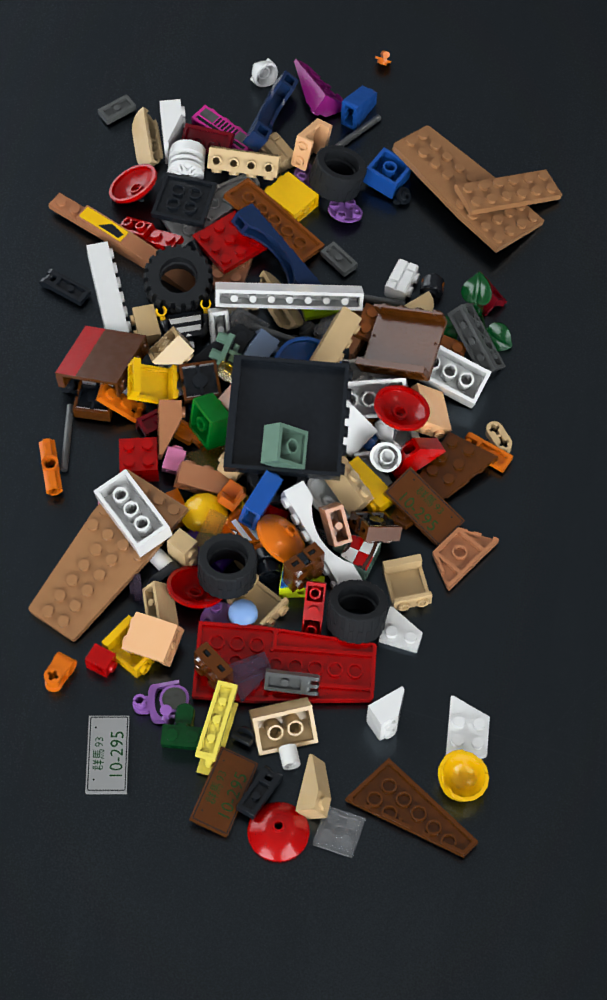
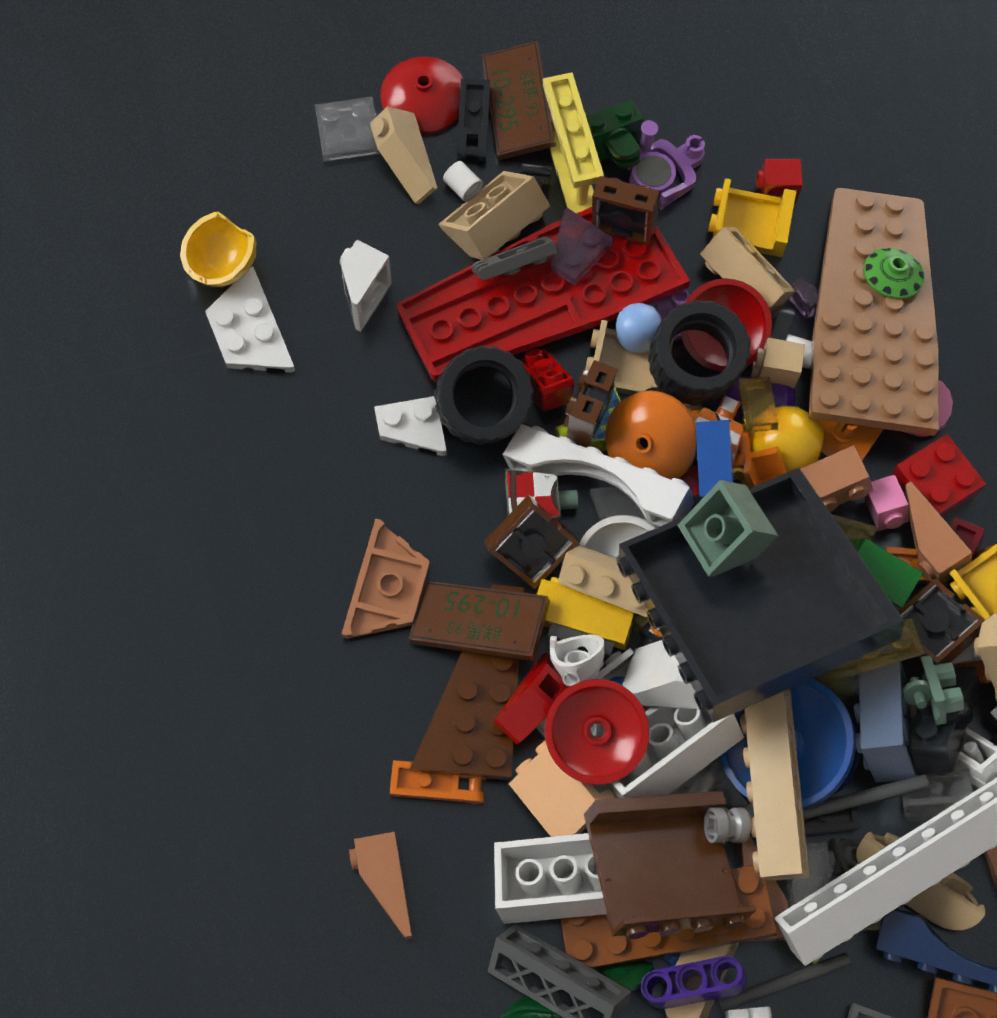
camera: 150 degrees right, 10 degrees up
orange piece [44,652,77,692] -> none
light grey tile [85,716,130,794] -> none
white brick [94,469,173,557] -> none
light nougat panel [121,611,184,667] -> none
nougat brick [318,502,353,547] -> none
reddish brown wing [345,758,478,858] -> none
tan panel [382,554,432,611] -> none
tan beam [485,421,512,453] -> none
none -> nougat slope [349,832,413,940]
none -> dark purple beam [641,956,747,1009]
none -> light grey wheel [704,808,751,843]
none -> bright green dish [863,248,925,299]

